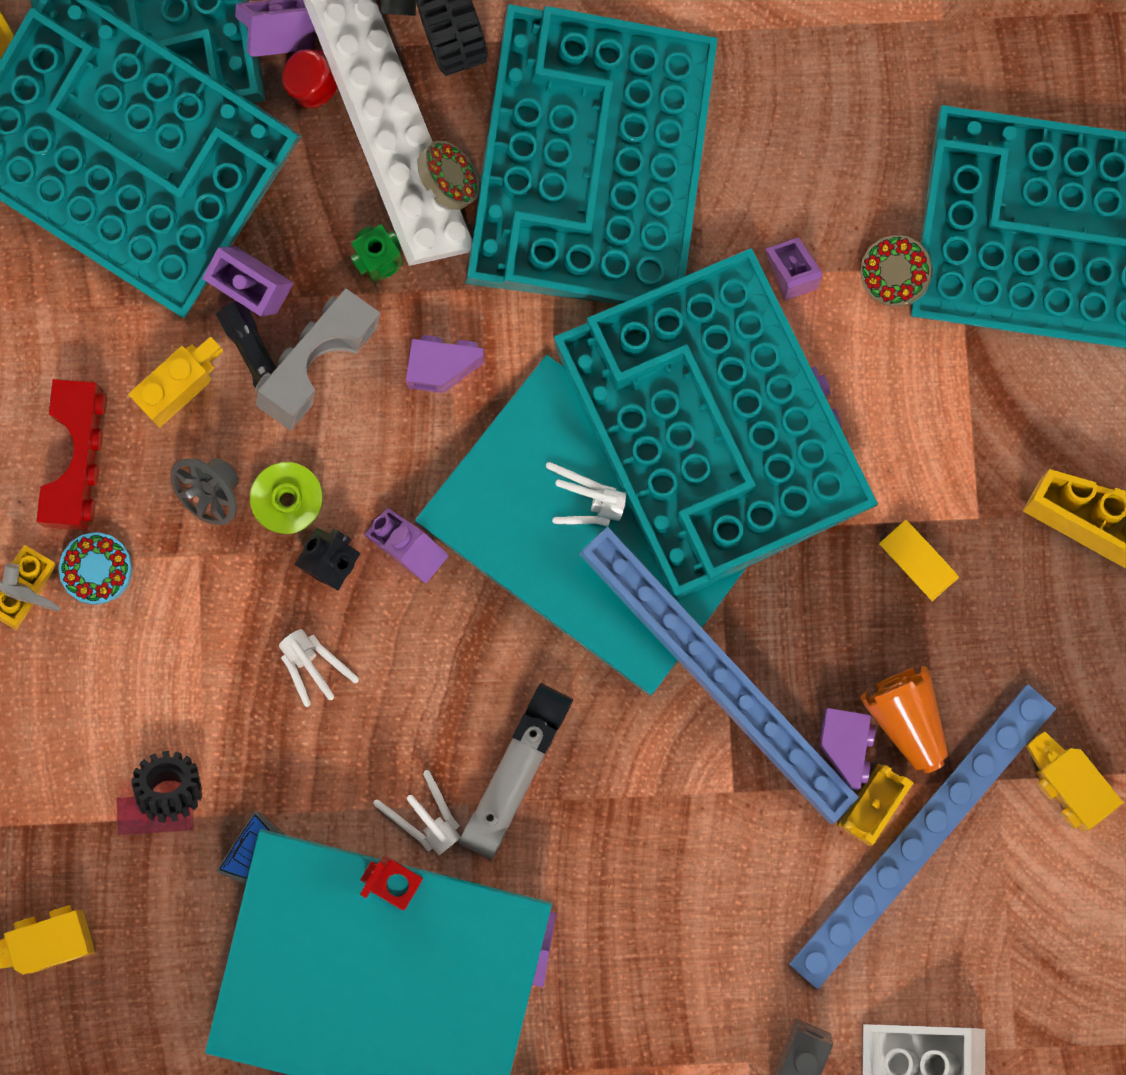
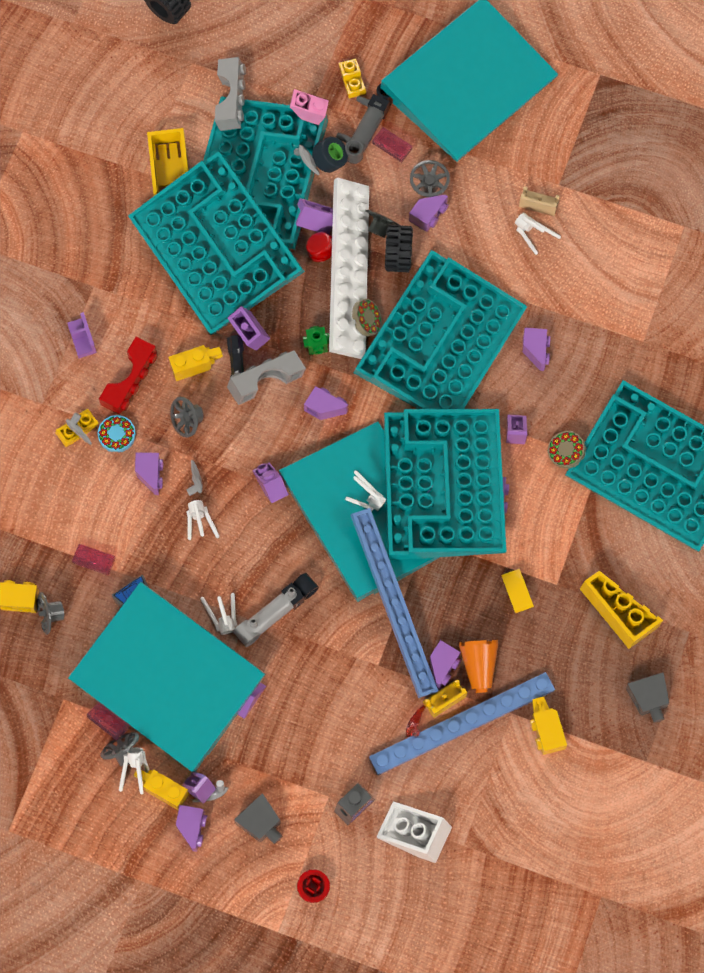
camera: 20 degrees right, 10 degrees down
black tyre [132,751,202,823] -> none
lime dish [250,462,323,534] -> none
black brick [294,528,361,591] -> none
red bracket [360,855,423,911] -> none
none -> dark grey wheel [37,592,64,635]
none -> medium lavender slope [135,453,163,495]
none -> light grey bar [186,460,203,496]
none -> clear red bar [406,705,426,738]
none -> medium lavender slope [522,328,550,371]

